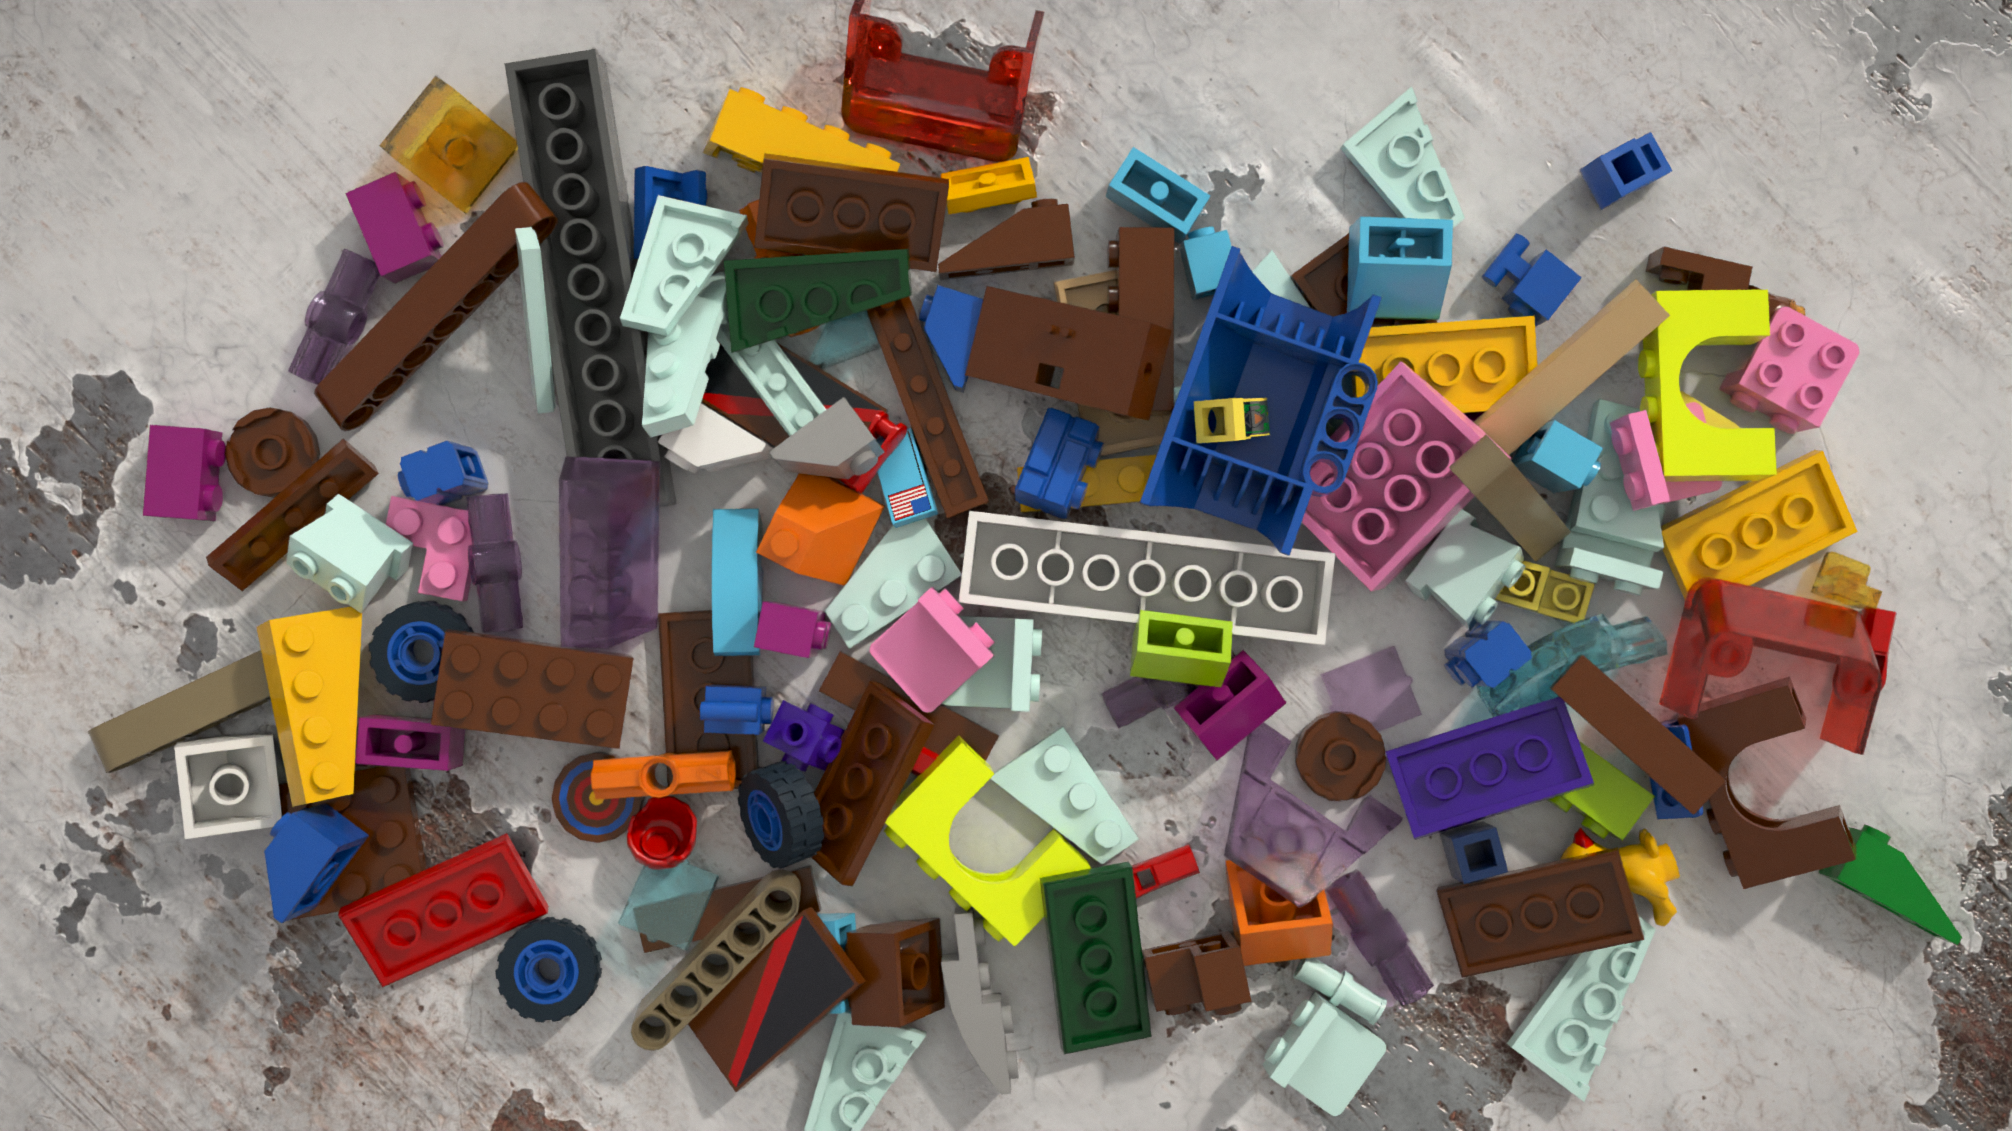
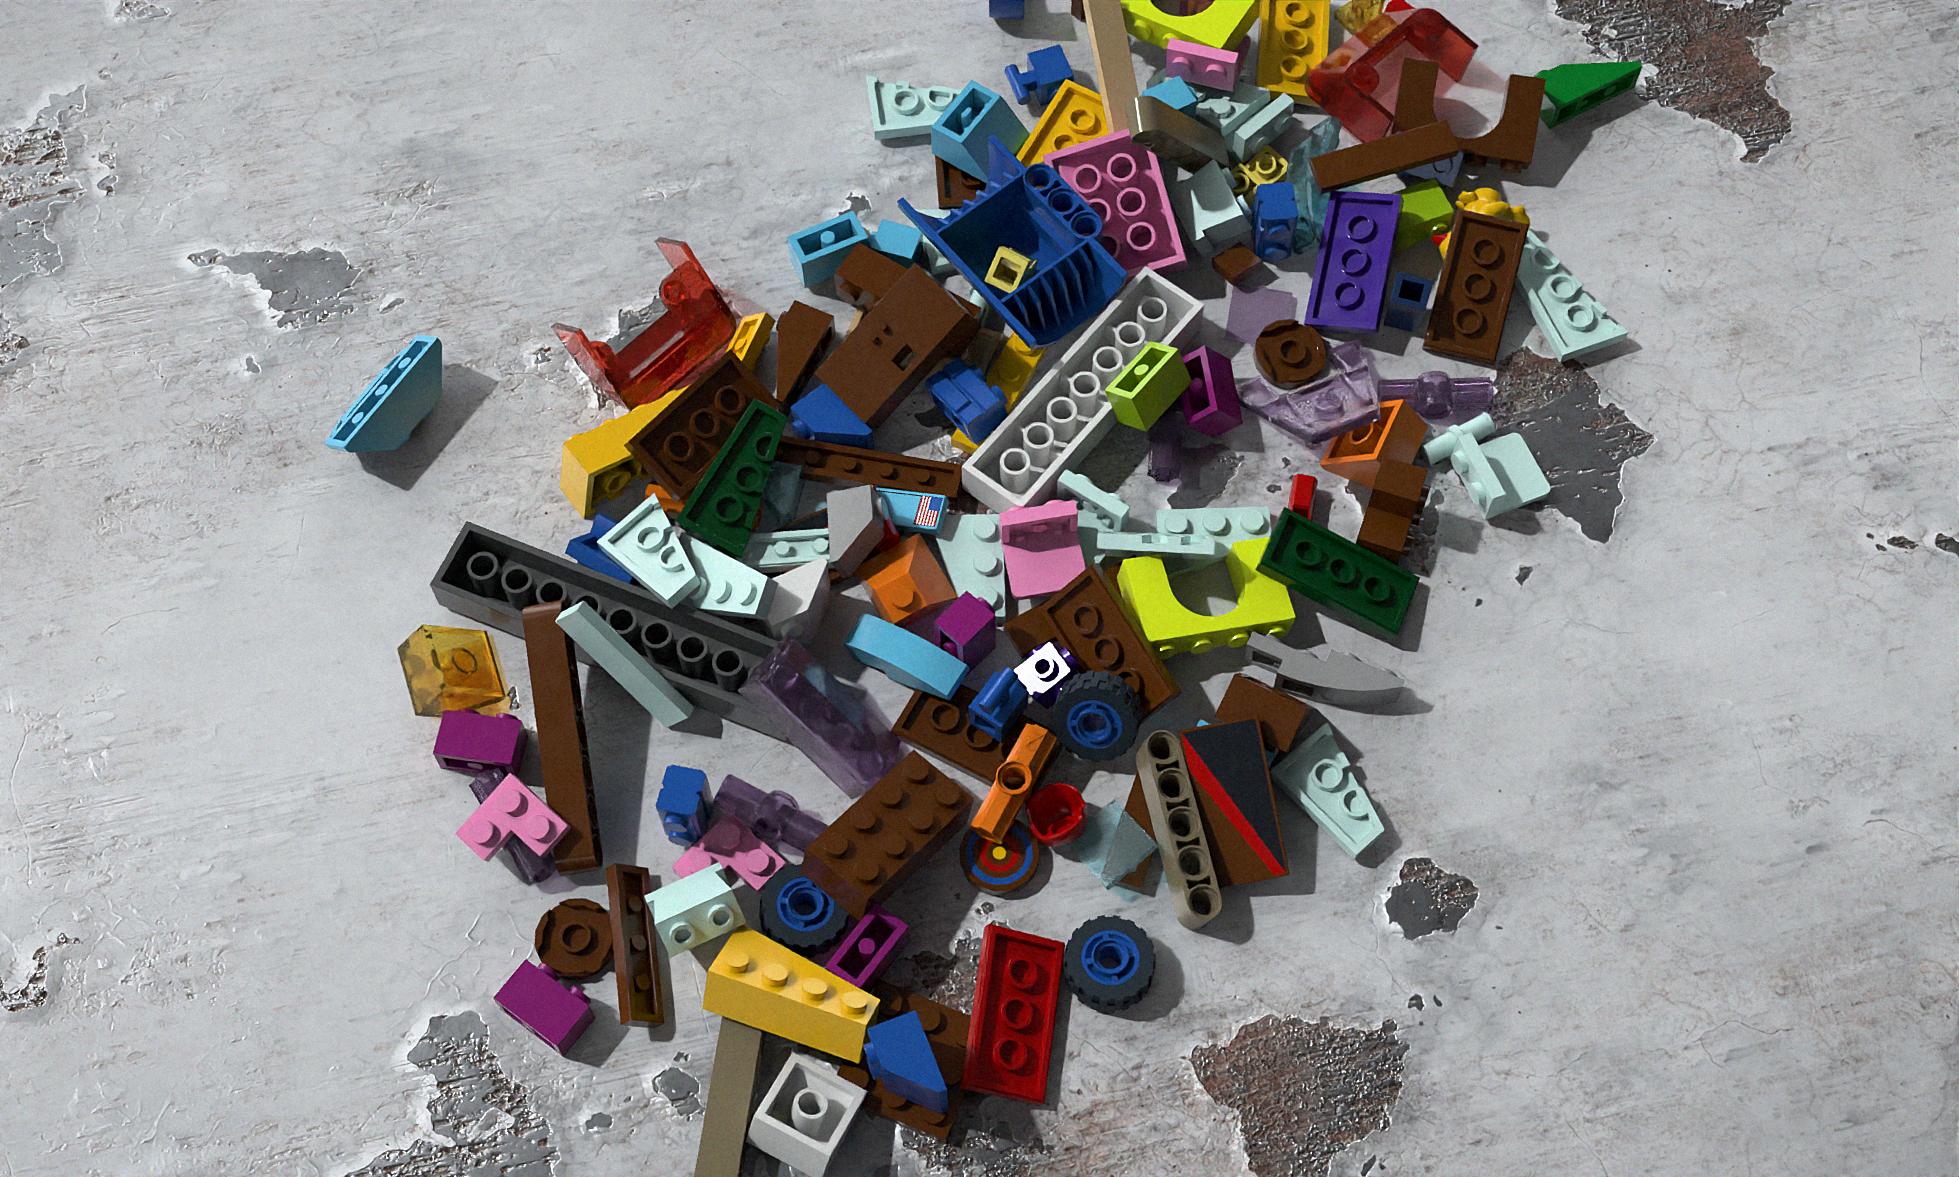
camera: 55 degrees left, 25 degrees down
none -> bright pink plate [455,773,572,862]
none -> light aqua wing [1097,531,1215,559]
none -> reddish brown tile [1212,242,1263,286]

